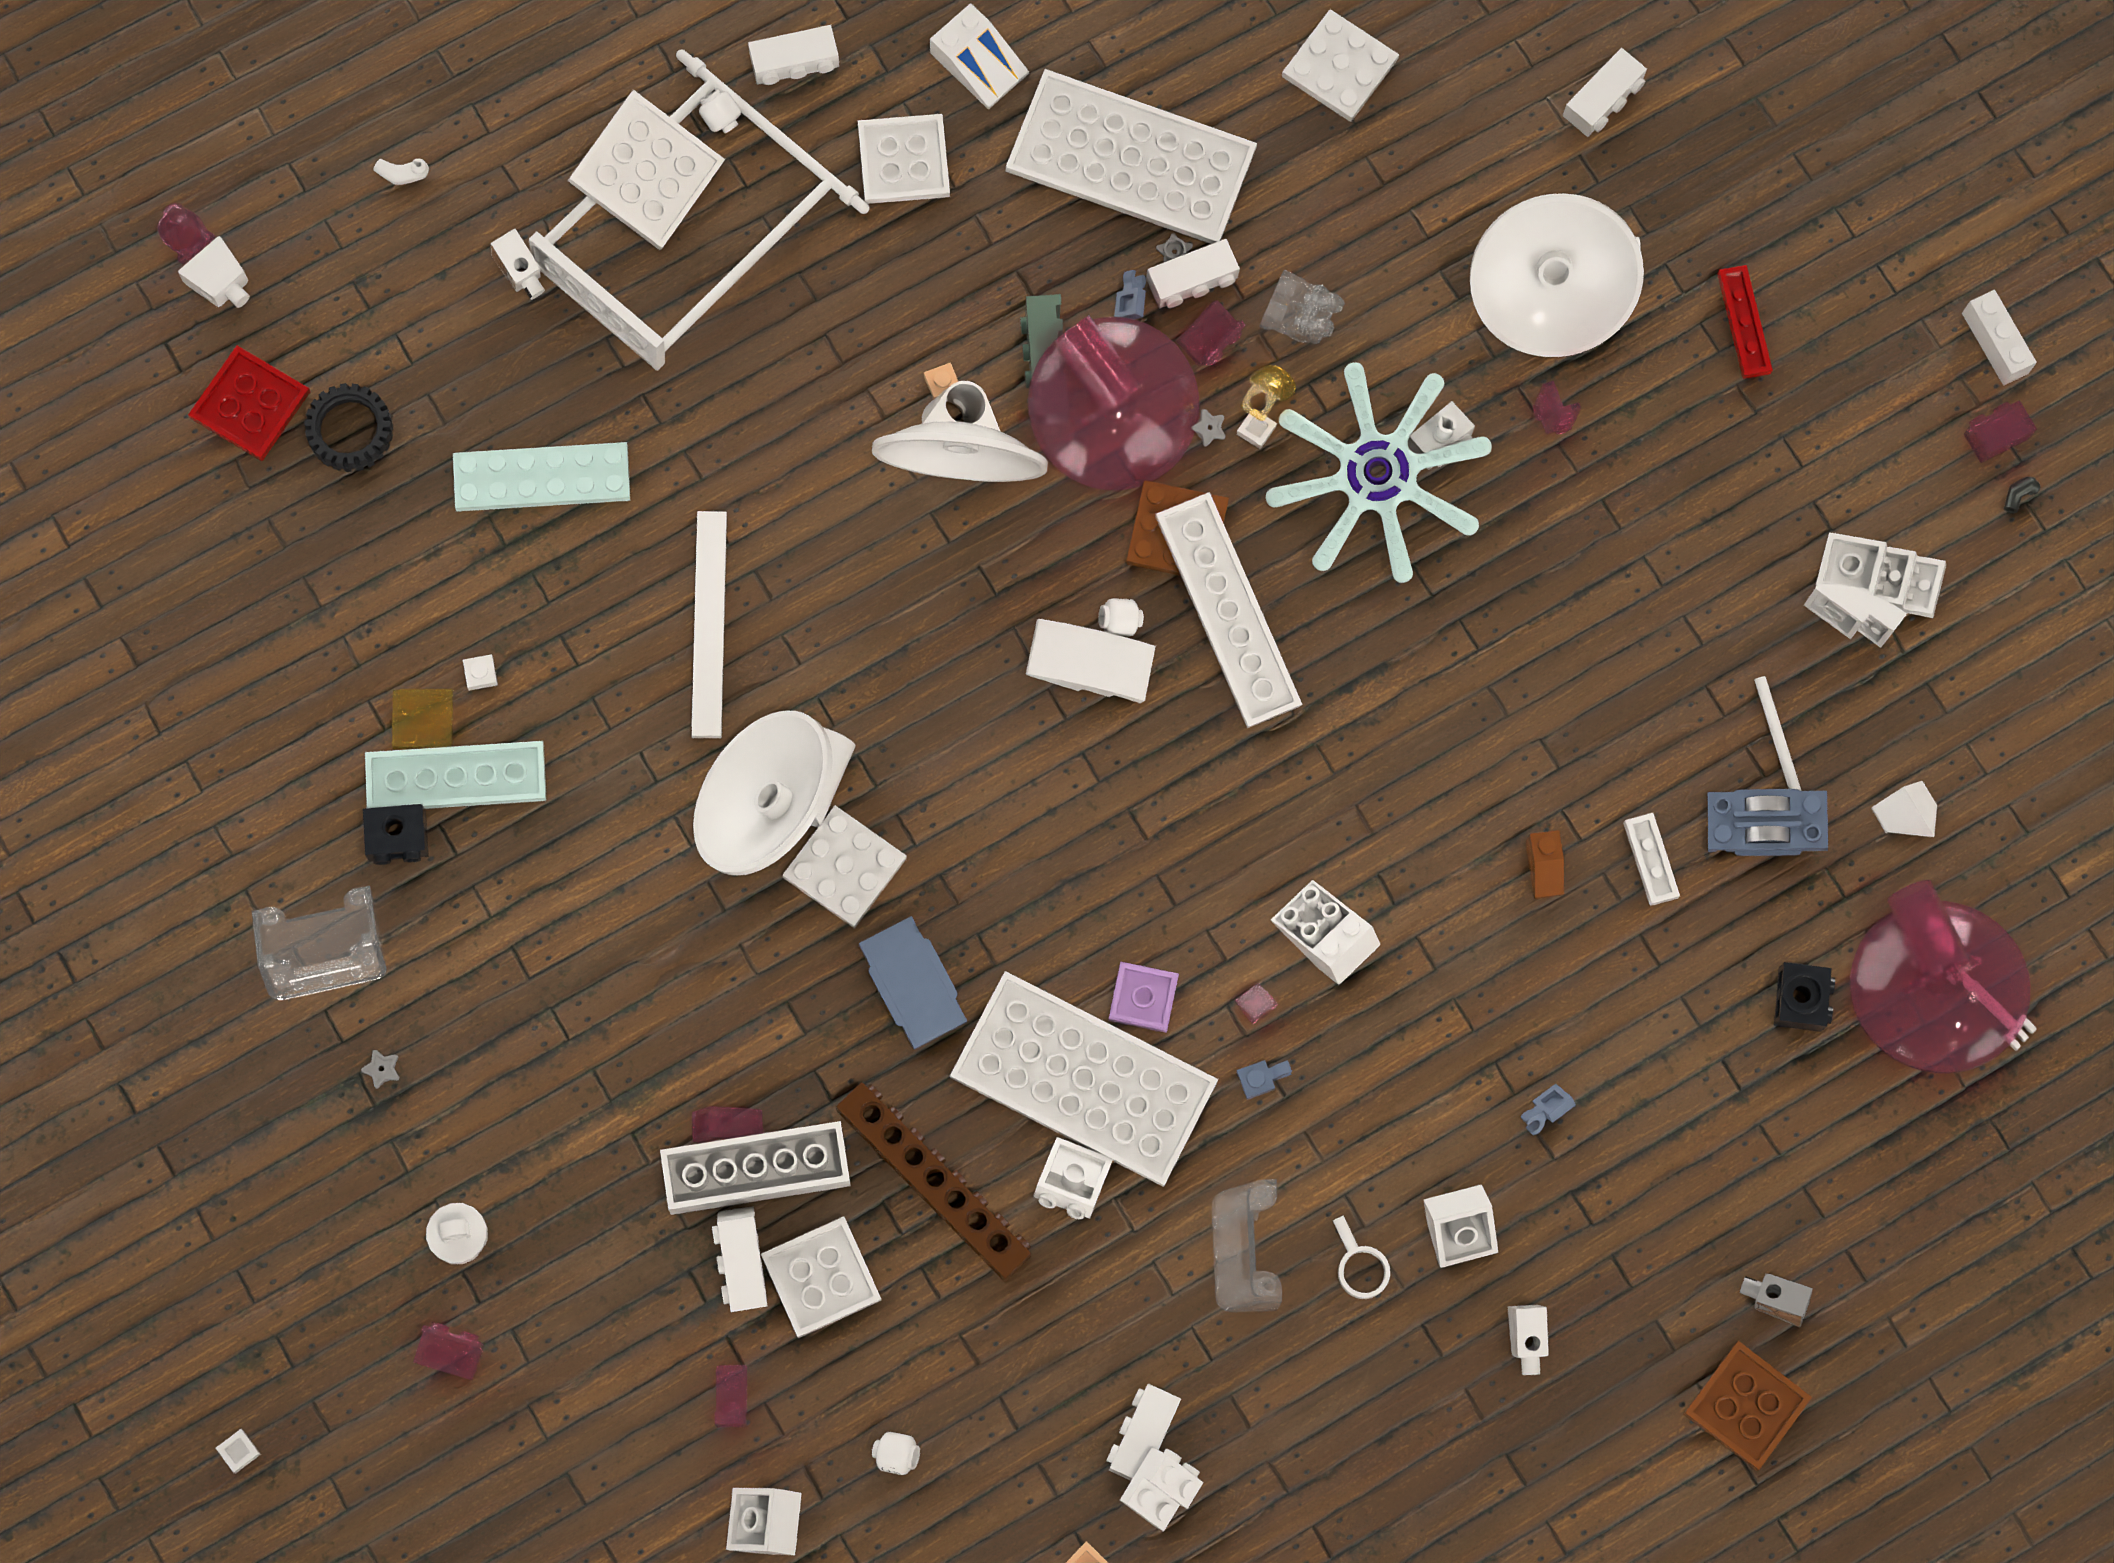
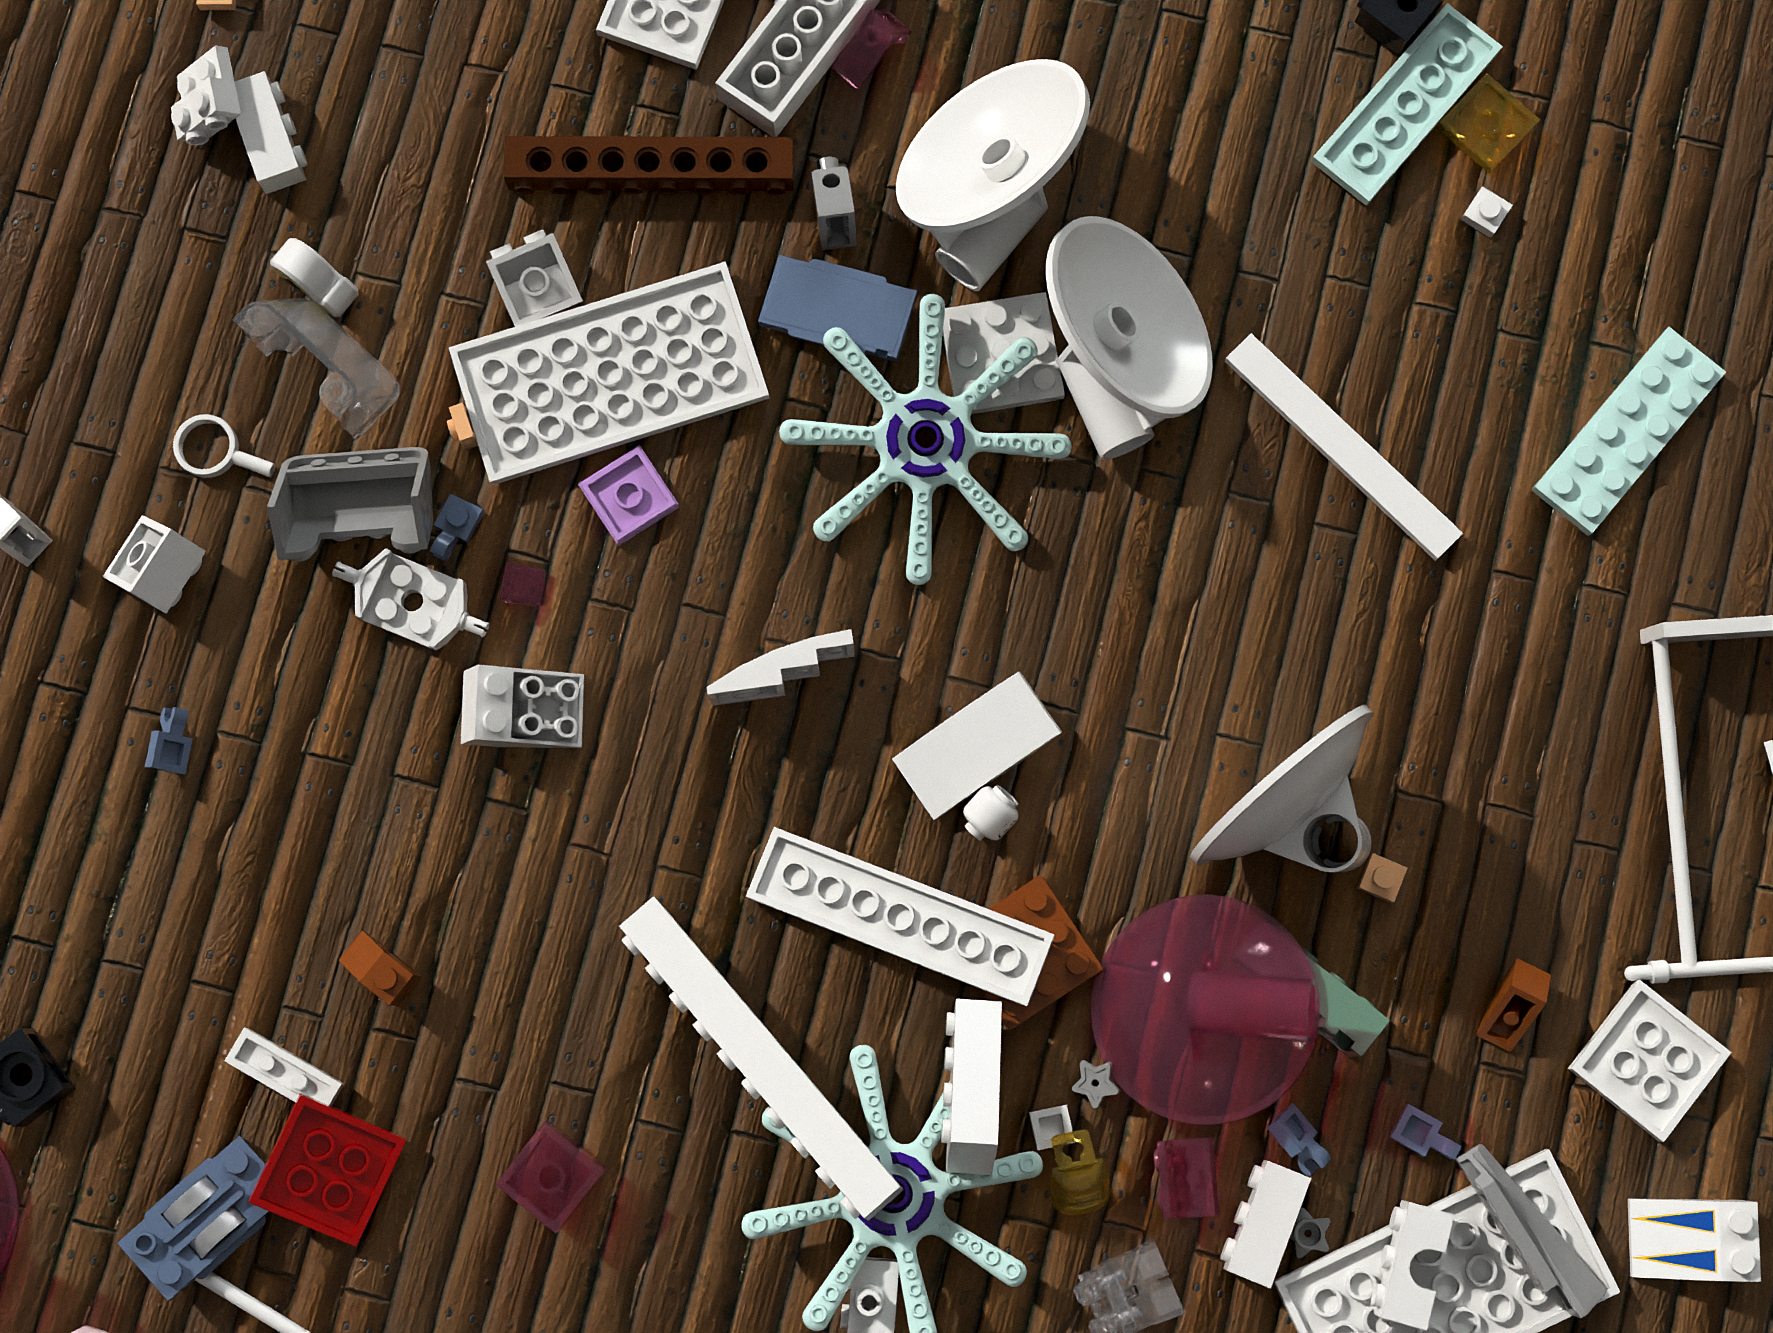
camera: 140 degrees right, 5 degrees up
none -> red plate [248,1093,407,1247]
none -> light grey windscreen [267,447,433,562]
none -> white animal [270,238,359,317]
none -> white plate [332,548,490,650]
none -> light nougat plate [447,403,478,450]
none -> clear pink brick [495,1121,609,1233]
none -> white brick [619,896,904,1221]
none -> white slope [707,629,855,706]
none -> light aqua animal [779,294,1072,585]
none -> light grey torso [811,157,857,250]
none -> white dish [896,59,1090,291]
none -> white wedge [941,999,1002,1175]
none -> white arch [1371,1200,1454,1331]
none -> sand blue plate [1389,1104,1462,1160]
none -> light grey wedge [1455,1144,1606,1318]
none -> dark orange slope [1476,958,1551,1053]

